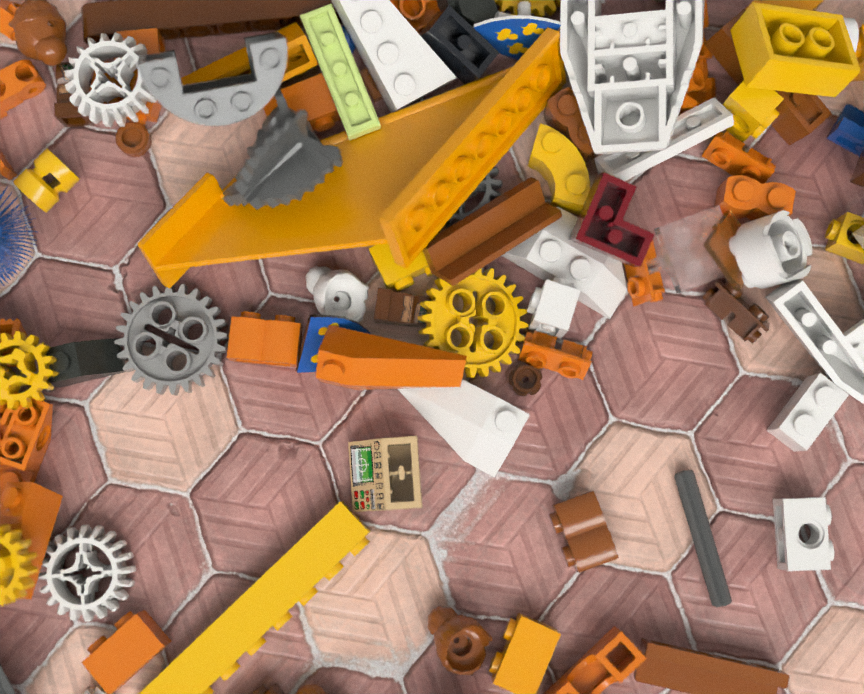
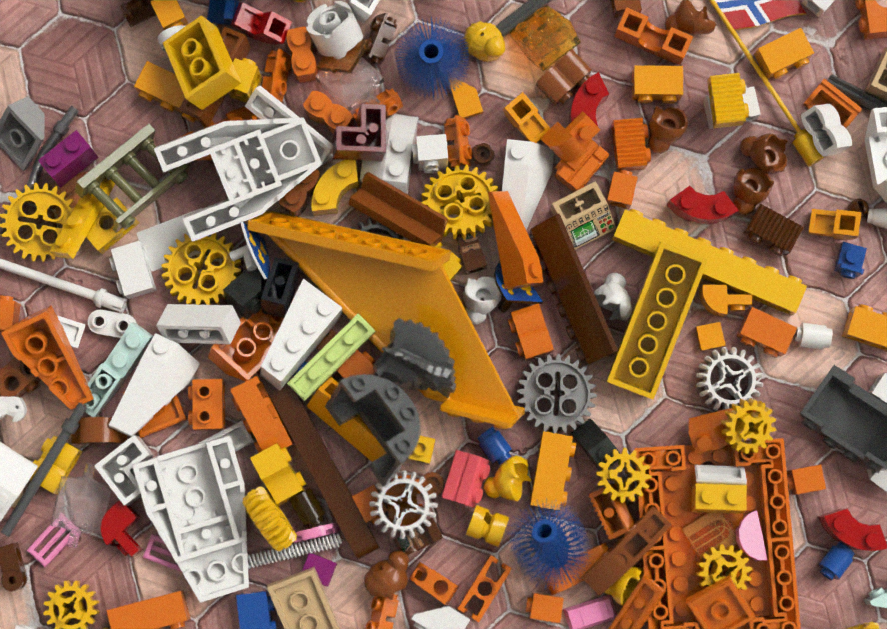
camera: 115 degrees left, 0 degrees up
none -> red brick [231,2,292,45]
none -> orange brick [303,90,354,134]
none -> blue piece [394,16,470,99]
none -> yellow brick [408,435,436,464]
none -> coral brick [441,450,490,508]
none -> light orange tile [447,76,483,119]
none -> yellow piece [464,21,505,62]
none -> blue brick [477,427,512,465]
none -> yellow piece [484,455,531,502]
none -> light orange brick [503,92,550,143]
none -> clear yellow slope [509,5,581,71]
none -> reddish brown slope [529,213,618,367]
none -> light orange brick [529,431,576,511]
none -> orange brick [540,111,601,161]
none -> orange brick [555,139,609,192]
none -> red brick [569,72,609,126]
none -> white piece [594,273,633,321]
none -> orange brick [606,170,638,209]
none -> yellow brick [606,241,708,400]
none -> orange brick [611,118,651,172]
none -> red brick [666,185,739,224]
none -> light orange tile [695,322,726,351]
none -> light orange brick [699,285,752,317]

